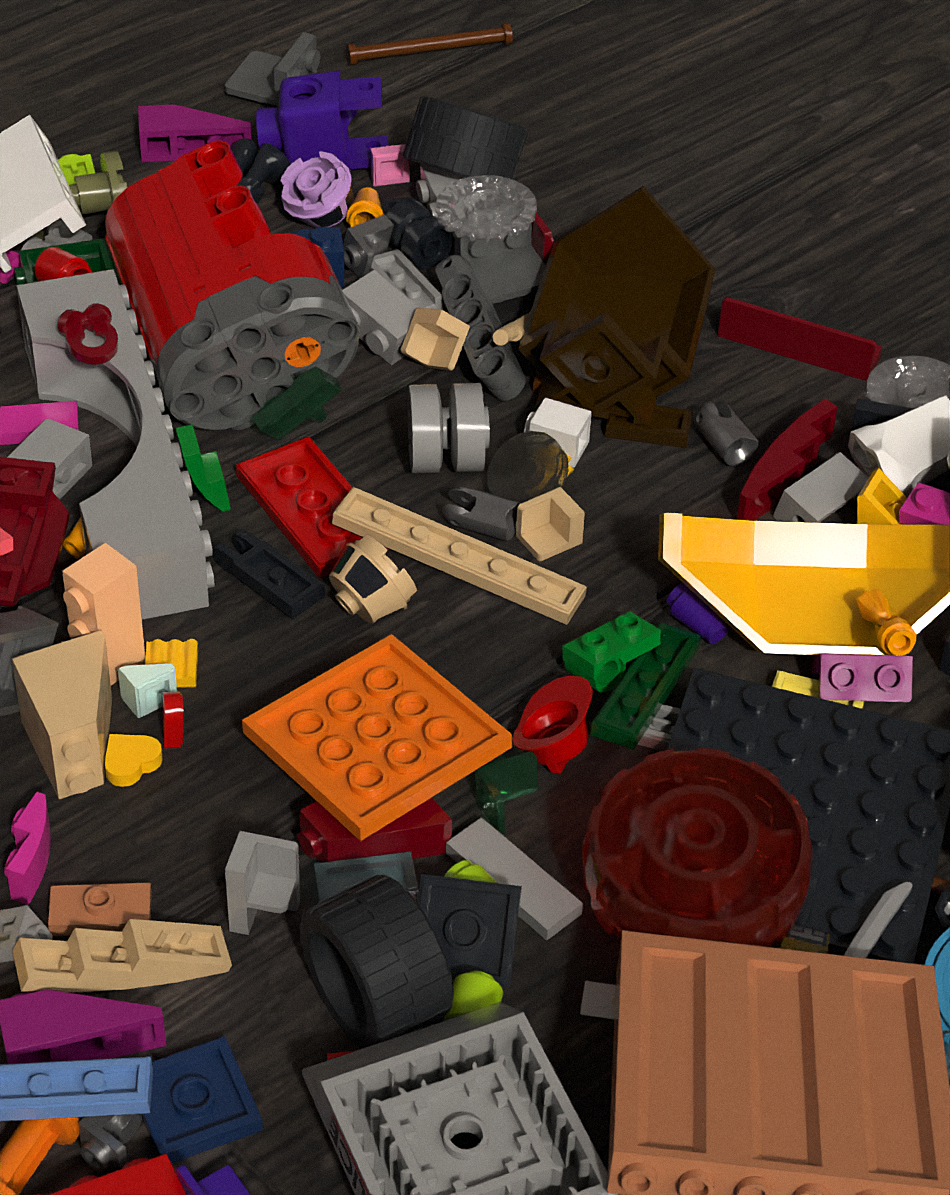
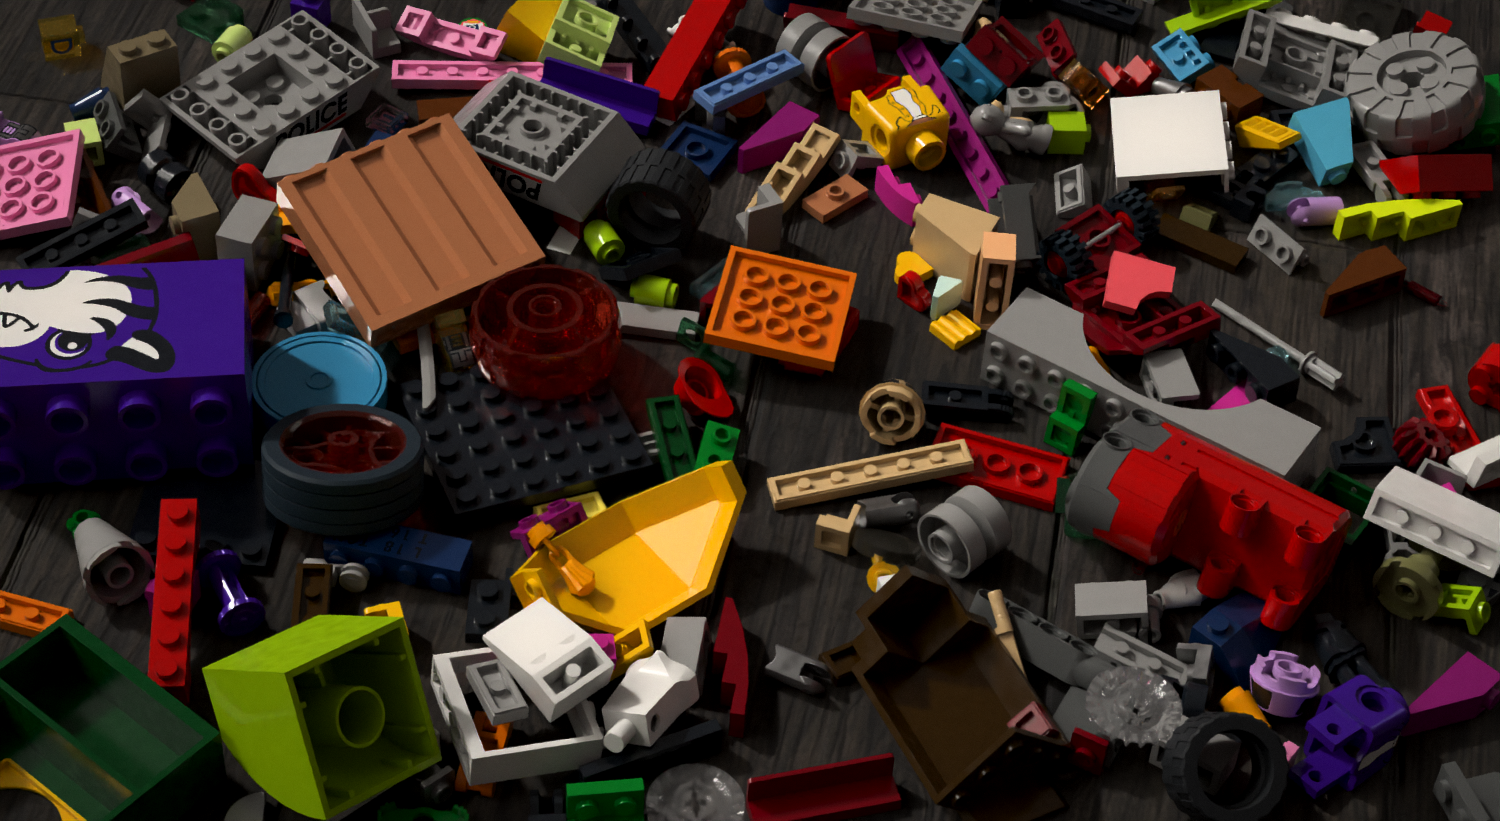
camera: 140 degrees right, 0 degrees up
red brick [35,247,93,282] -> none
dark red piece [58,303,118,365] -> none
tan panel [401,307,470,371] -> none
none -> dark red tile [1007,701,1058,738]

